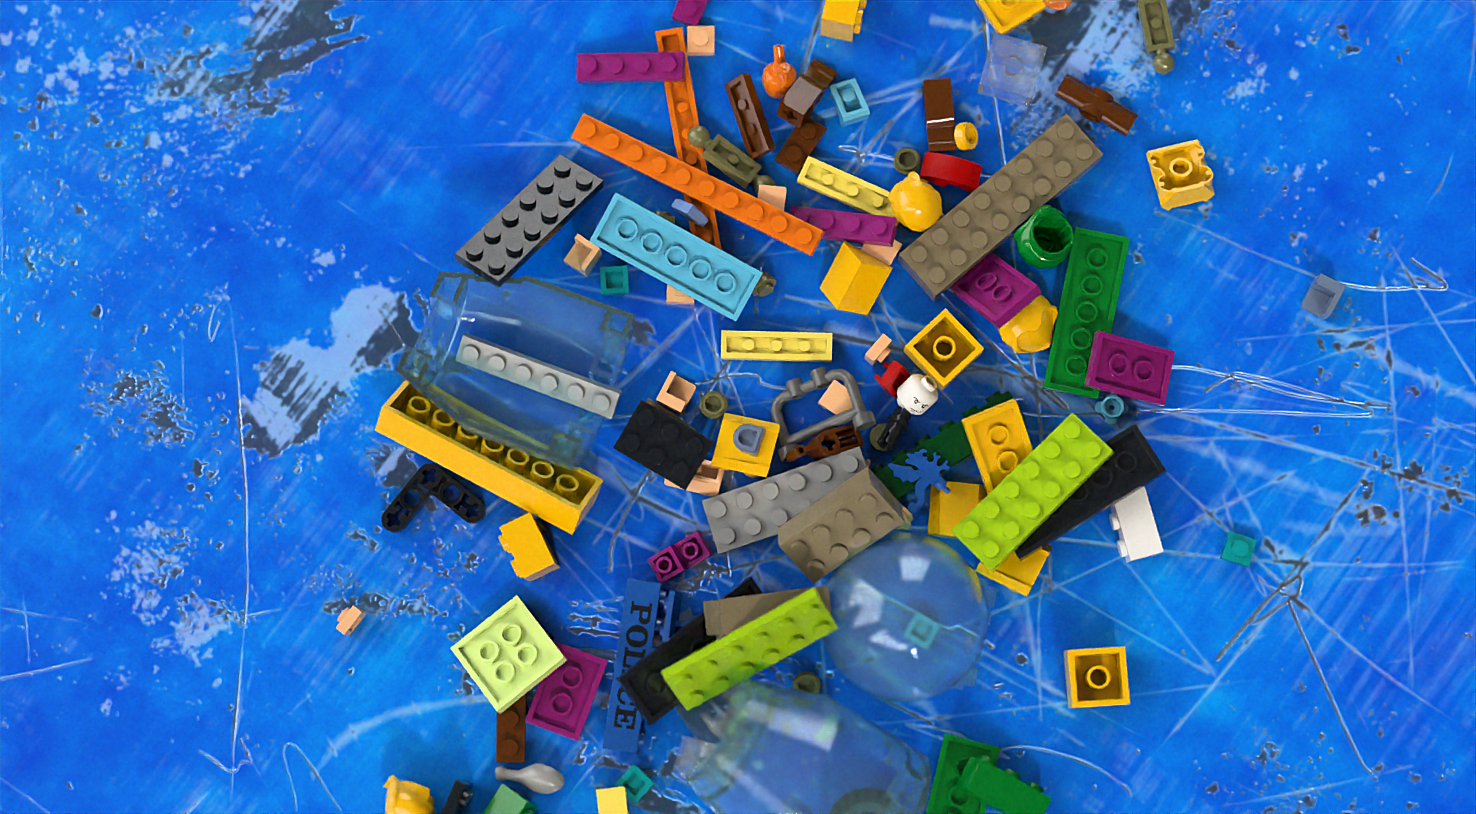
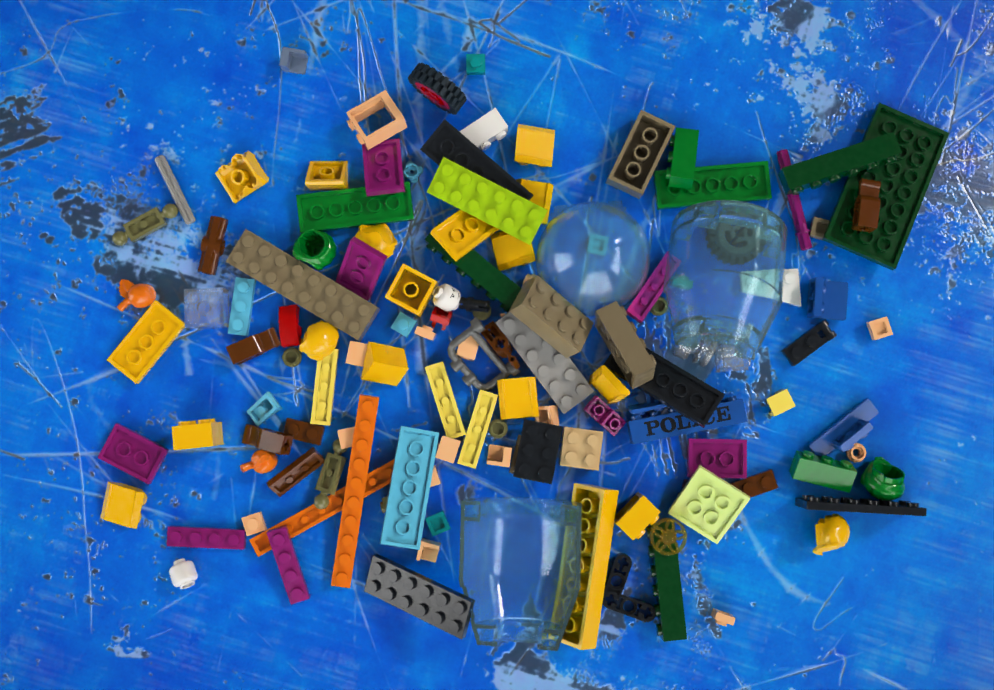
camera: 115 degrees left, 5 degrees up
light grey plate [455,333,622,419] -> none
light grey piece [495,764,565,794] -> none
teal plate [614,764,655,804] -> none
lime plate [661,588,838,711] -> none
medium blue tile [671,199,709,228] -> none
sand blue tile [733,424,766,457] -> none
olive plate [752,272,777,297] -> none
magenta plate [789,206,898,247] -> none
blue piece [888,449,951,513] -> none
yellow tile [954,122,978,150] -> none
yellow brick [1064,646,1130,708] -> none
none -> light grey axle [154,155,196,225]
none -> medium azure plate [228,277,256,336]
none -> yellow slope [305,161,348,191]
none -> light nougat window [346,90,407,150]
none -> medium azure plate [391,311,417,338]
none -> black wheel [408,63,467,115]
none -> light nougat panel [435,436,461,463]
none -> light yellow plate [457,390,498,469]
none -> yellow slope [514,124,555,167]
none -> tan brick [559,426,603,471]
none -> yellow slope [589,365,630,404]
none -> dark tan brick [606,110,676,199]
none -> dark pink plate [626,251,683,323]
none -> dark green brick [646,519,687,642]
none -> clear yellow wheel [649,518,687,556]

